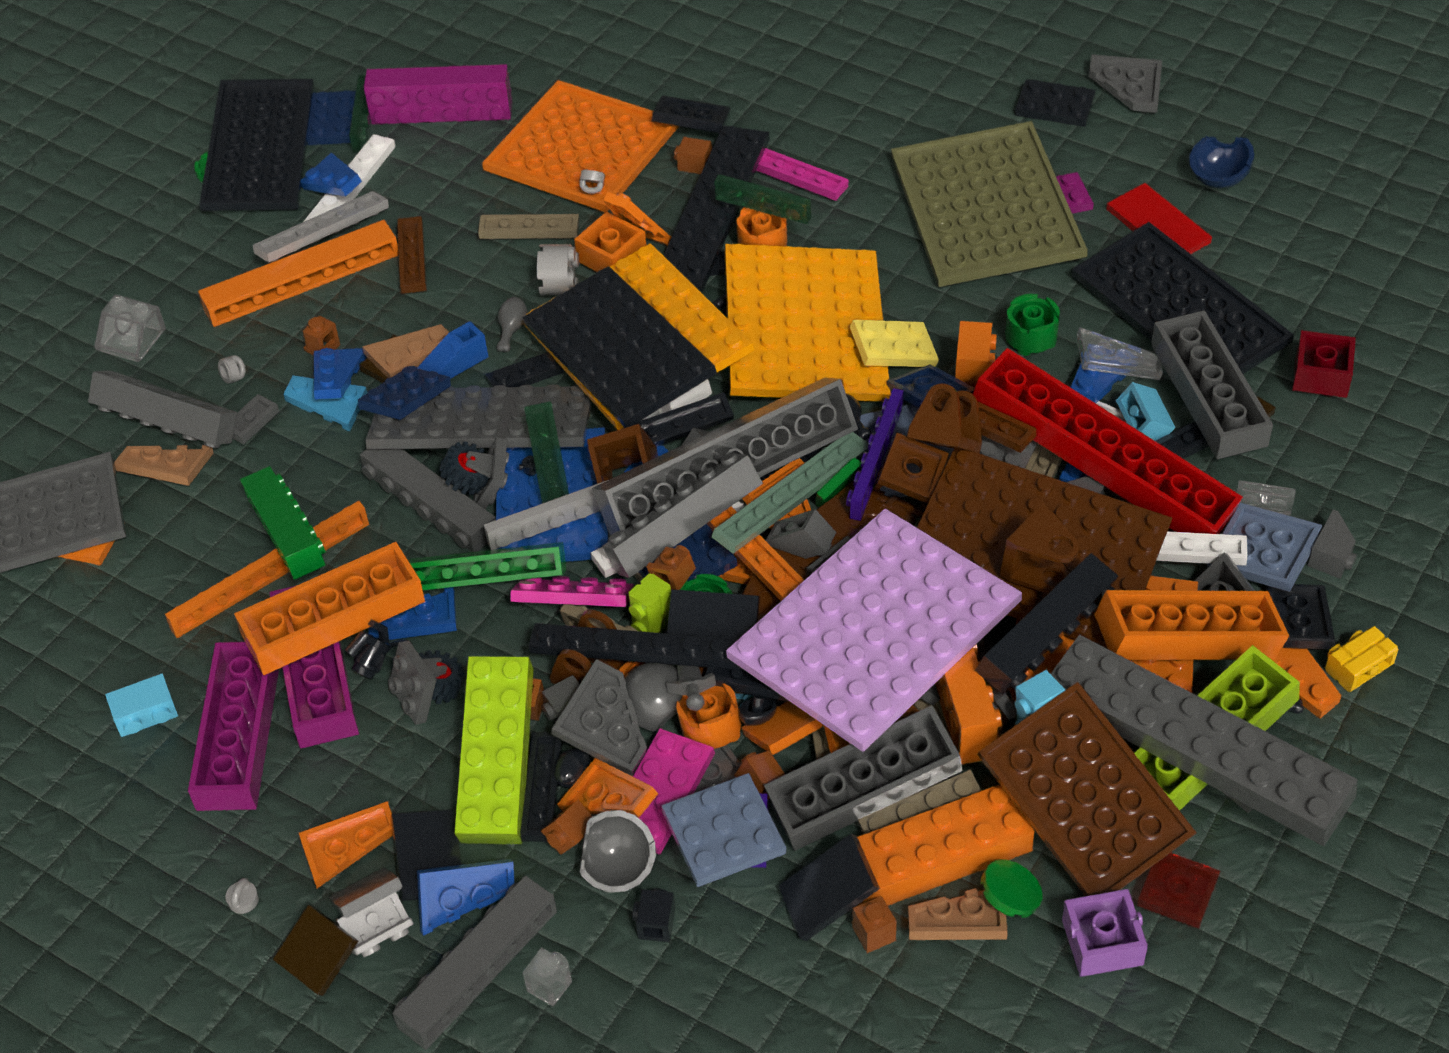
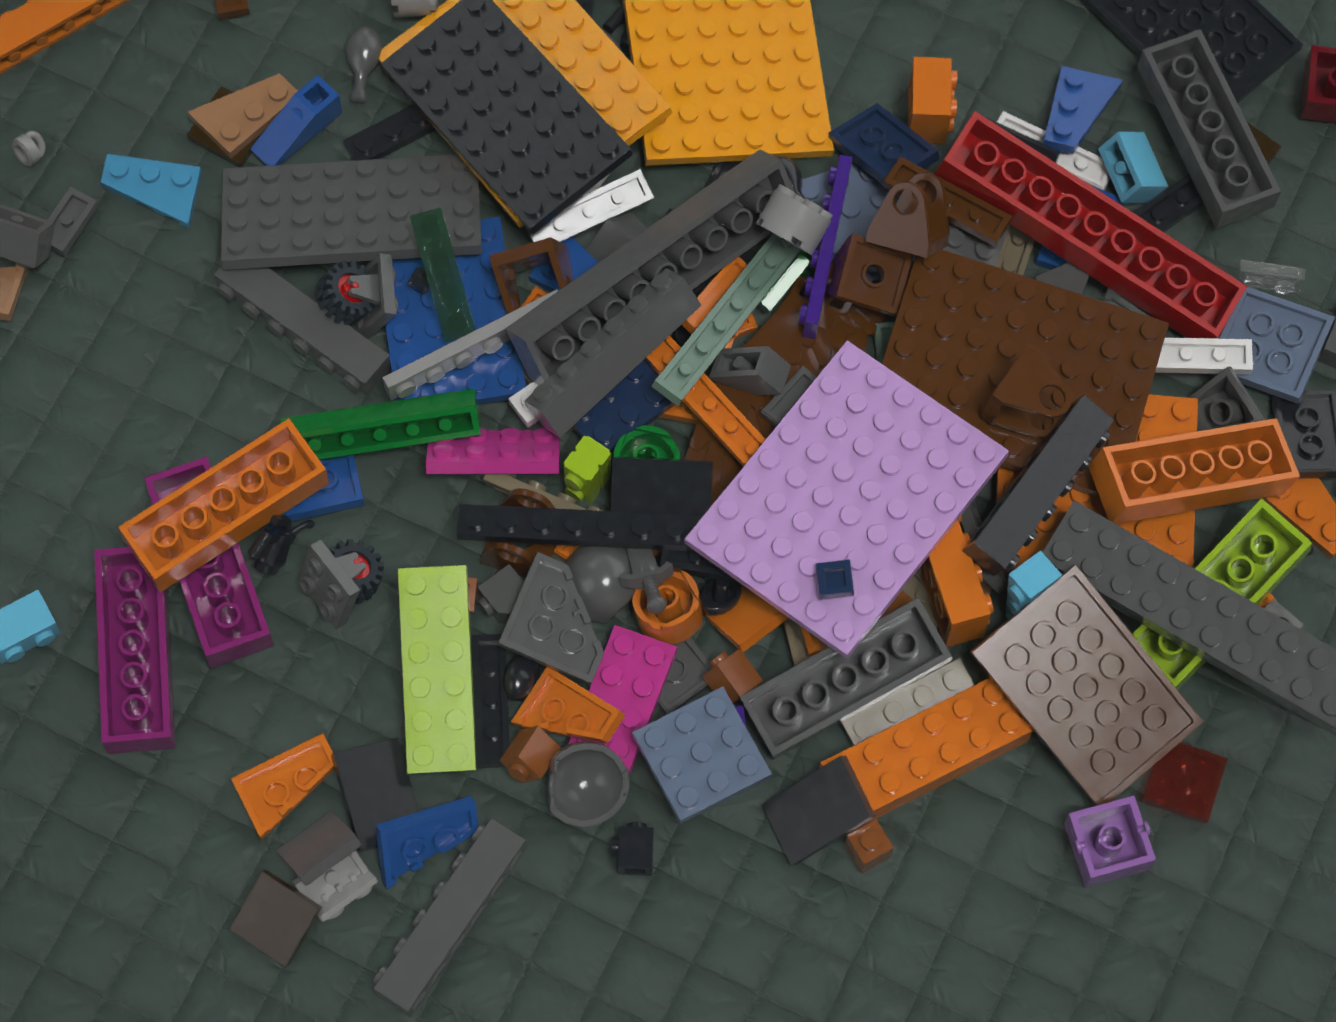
camera: 10 degrees left, 20 degrees up
orange plate [165,501,369,638] -> none
light grey tile [225,878,259,914] -> none
green brick [240,466,326,580] -> none
dark orange brick [303,316,340,355] -> none
blue wing [314,348,367,399] -> none
dark blue plate [358,366,451,420] -> none
clear brick [522,947,572,1006] -> none
dark orange brick [646,545,696,590] -> none
light yellow plate [850,320,939,367] -> none
medium nougat wing [908,888,1007,940] -> none
green tile [980,859,1043,918] -> none
green brick [1005,294,1060,356] -> none
clear wing [1077,327,1163,380] -> none
none -> light grey brick [756,184,833,255]
none -> dark blue tile [816,559,854,600]

